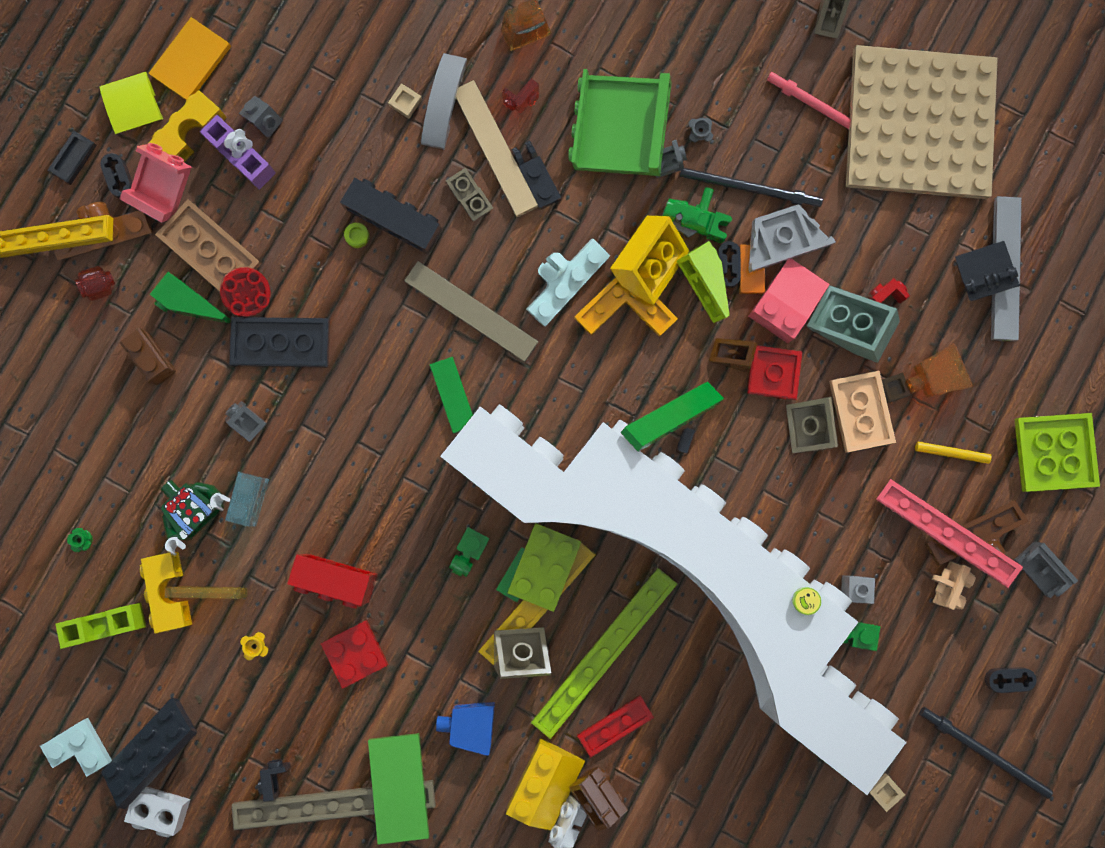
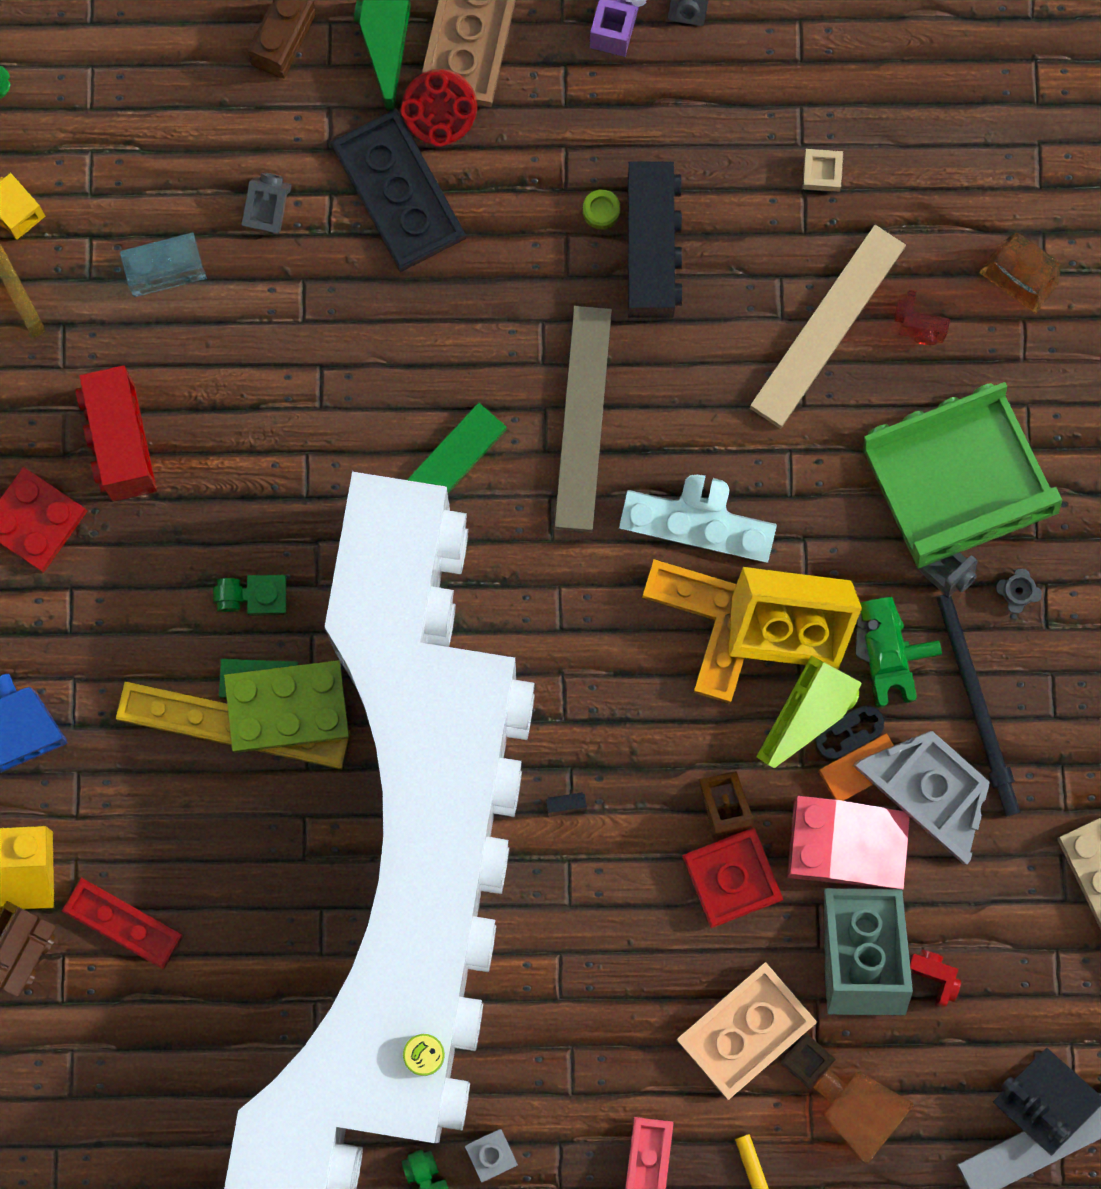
camera: 60 degrees right, 5 degrees down
torso [161,480,230,556] -> none
light grey slope [421,53,467,150] -> none
dark tan slope [445,168,493,221] -> none
dark tan slope [494,627,551,679] -> none
black hinge [511,140,561,210] -> none
lime tile [531,568,677,739] -> none
green tile [620,381,724,452] -> none
dark tan slope [786,397,838,453] -> none

